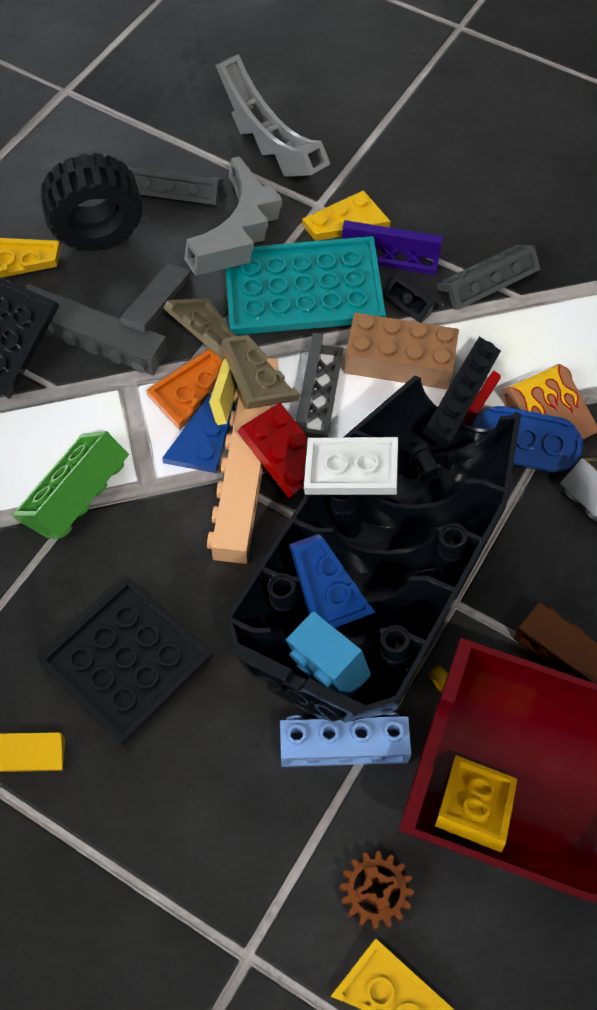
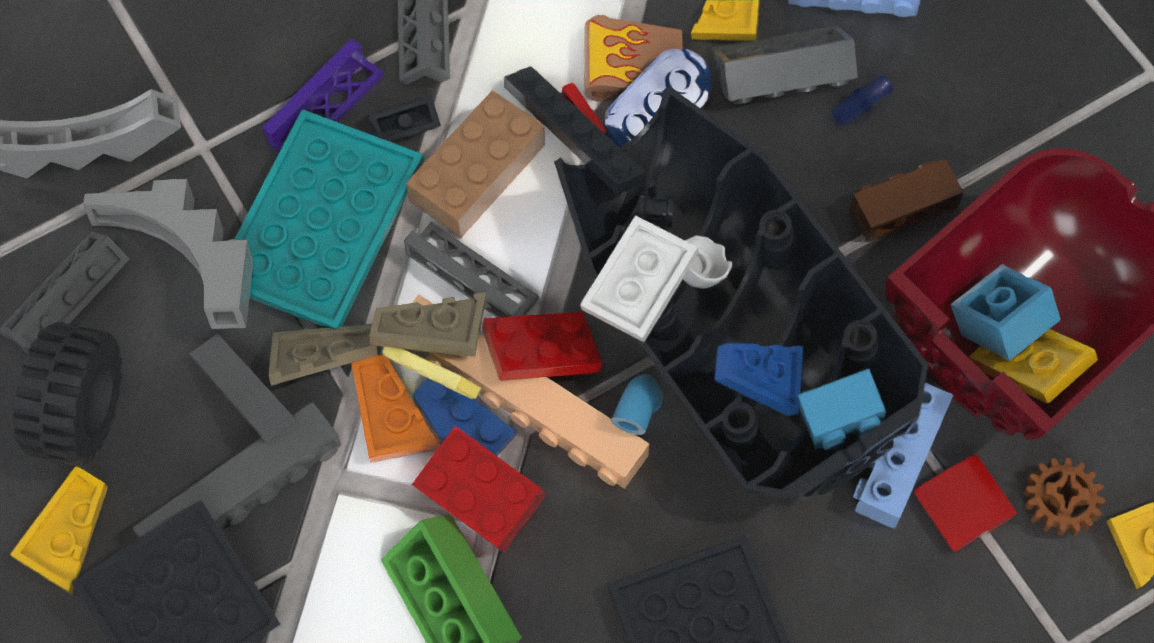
camera: 60 degrees left, 5 degrees up
yellow wing [302,190,390,241] -> none
none -> red brick [412,426,546,553]
none -> dark azure cylinder [611,374,663,435]
none -> white hair [683,235,732,289]
none -> red slope [913,454,1018,553]
none -> dark azure brick [951,265,1061,361]

